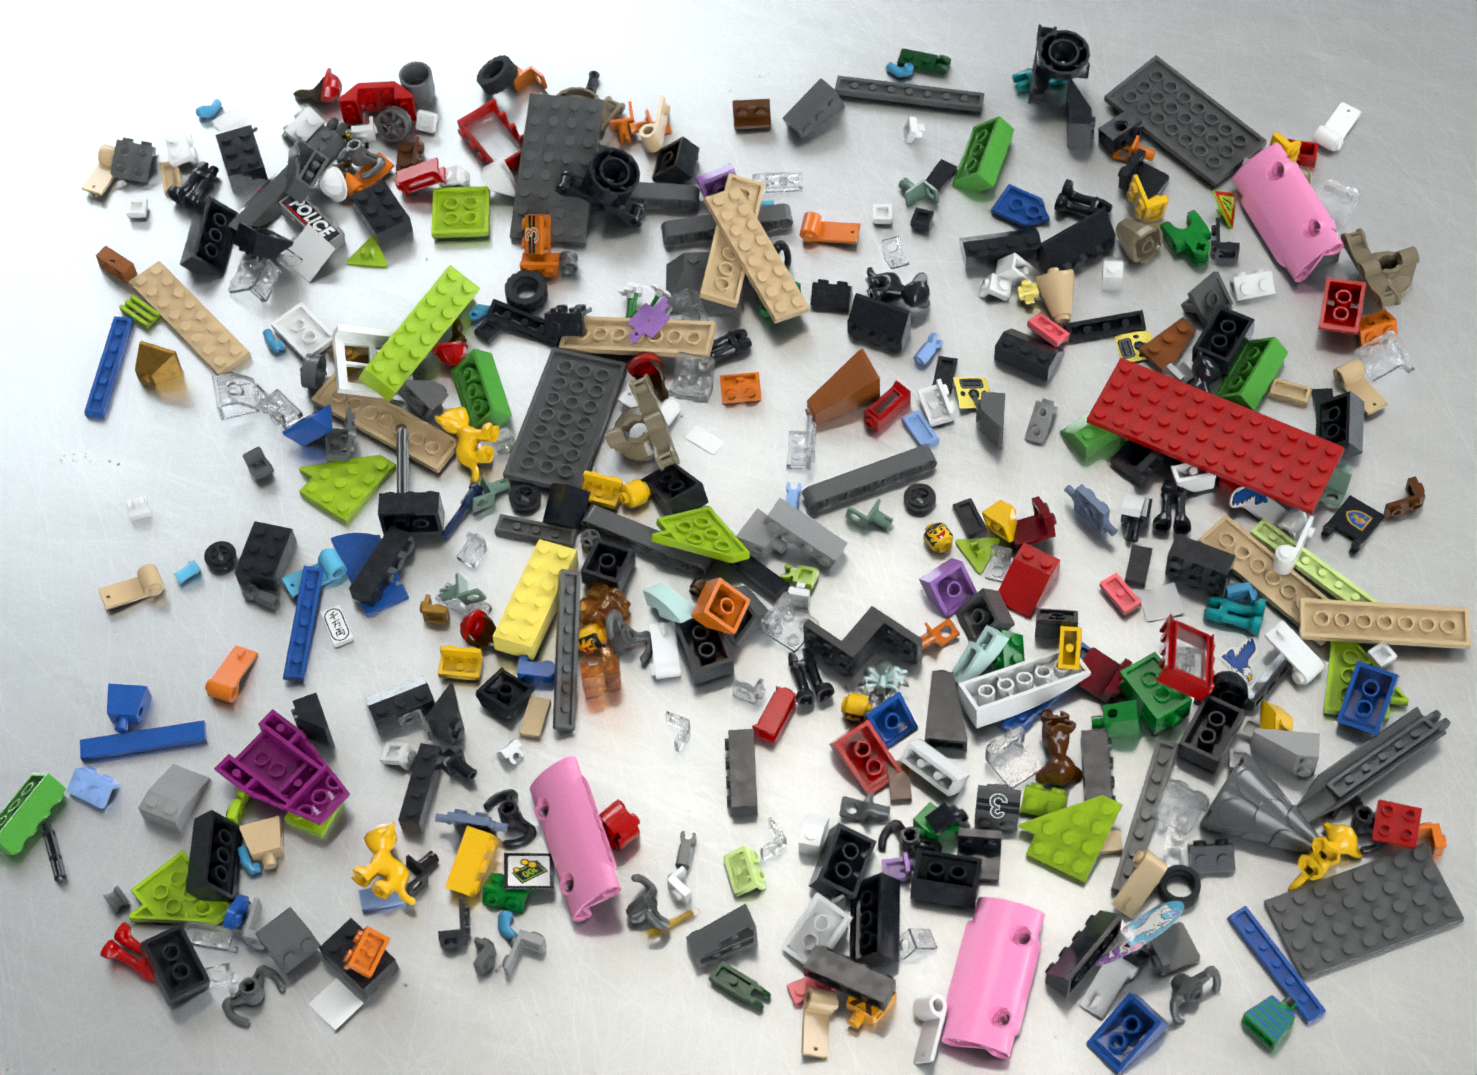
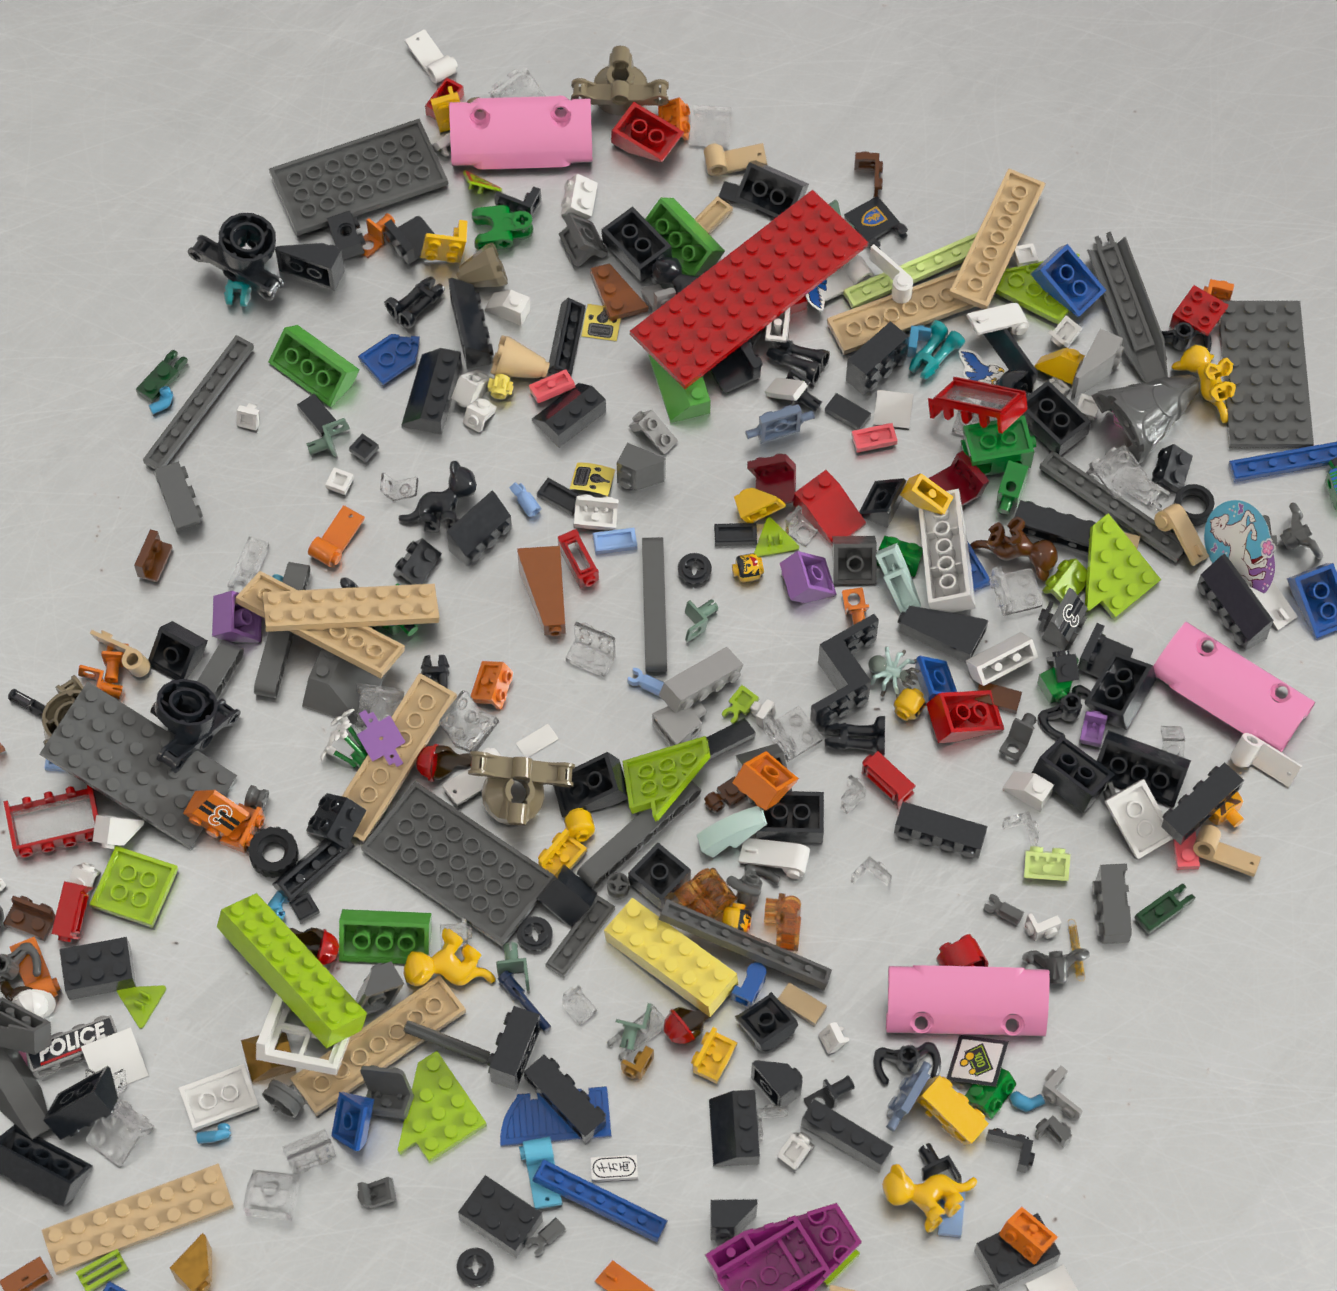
camera: 75 degrees left, 5 degrees up
none -> white bracket [1048,316,1083,348]

